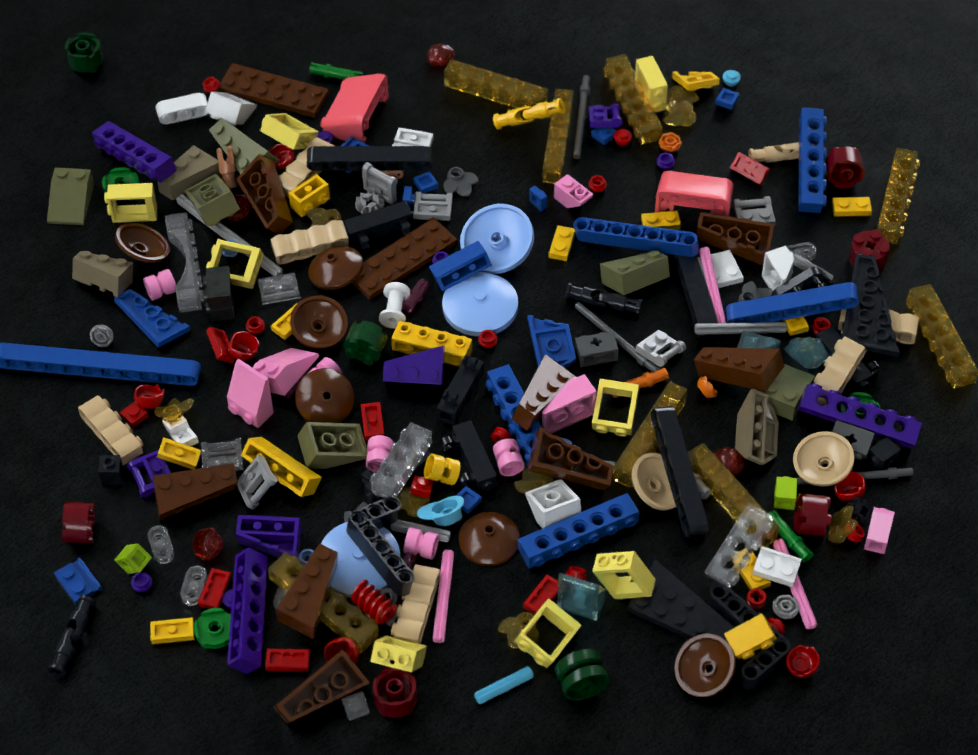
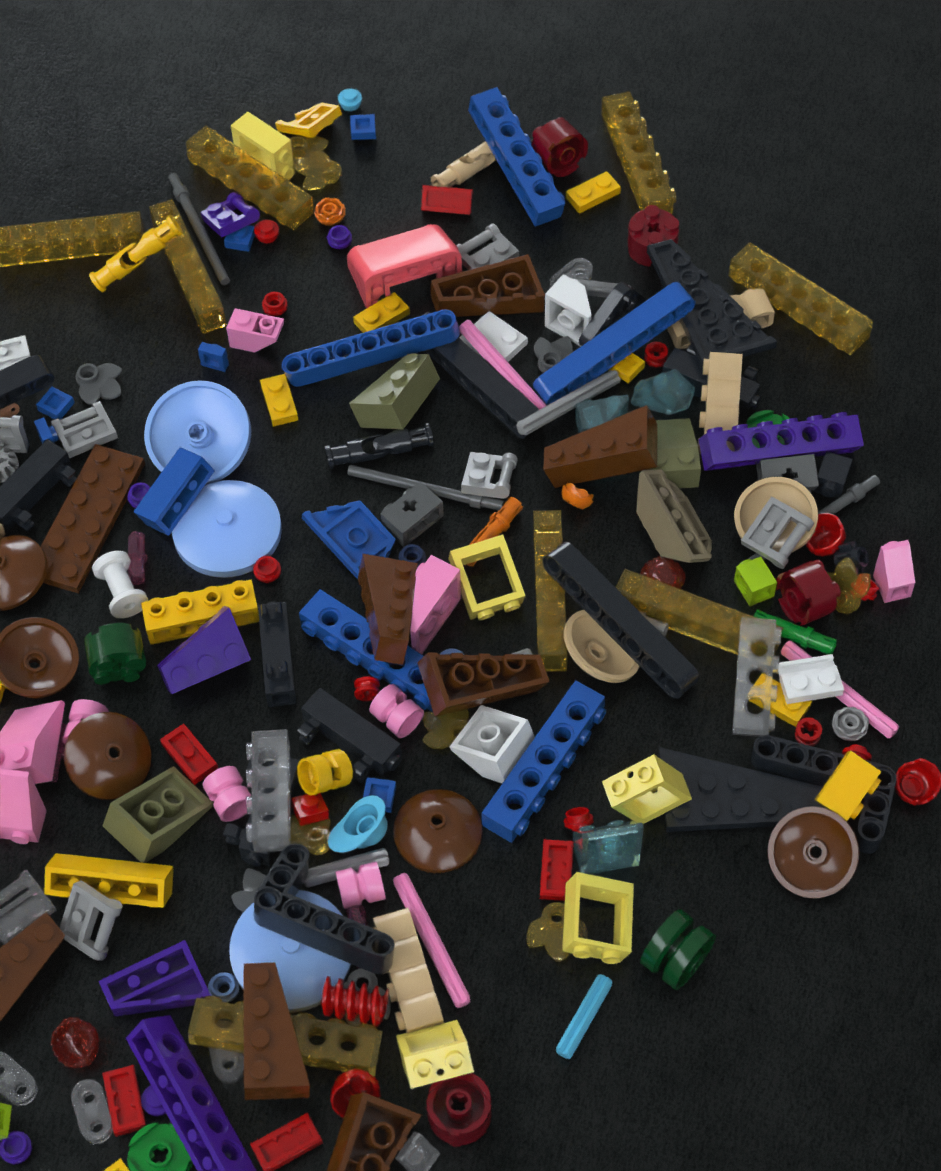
camera: 30 degrees left, 5 degrees up
none -> dark blue plate [398,544,426,568]
none -> light grey plate [741,496,814,569]

